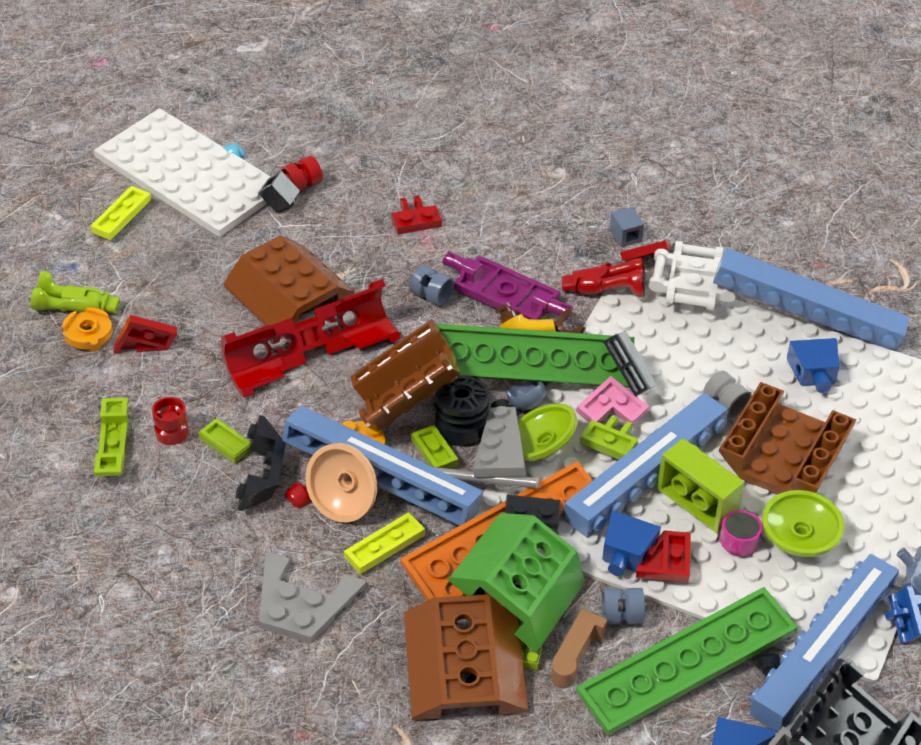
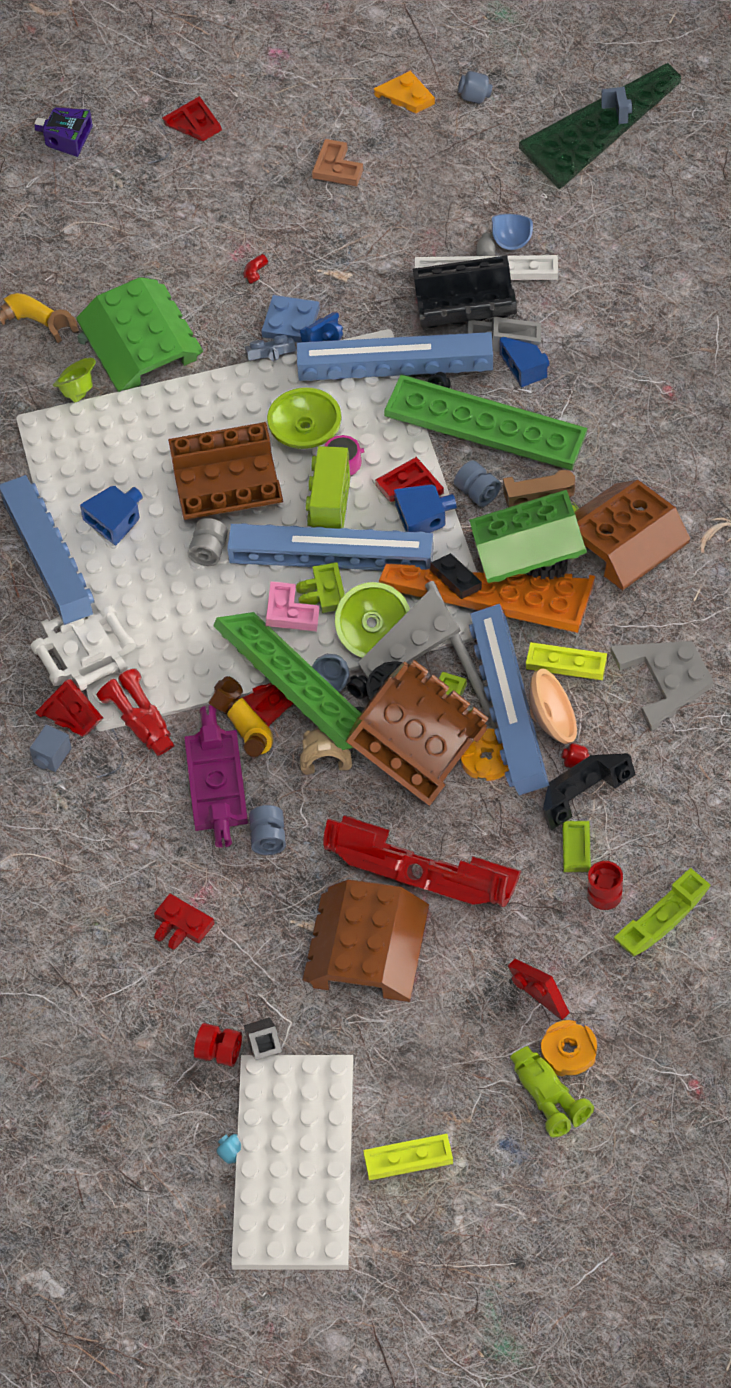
camera: 125 degrees left, 10 degrees up
piece [603,330,657,397] -> none

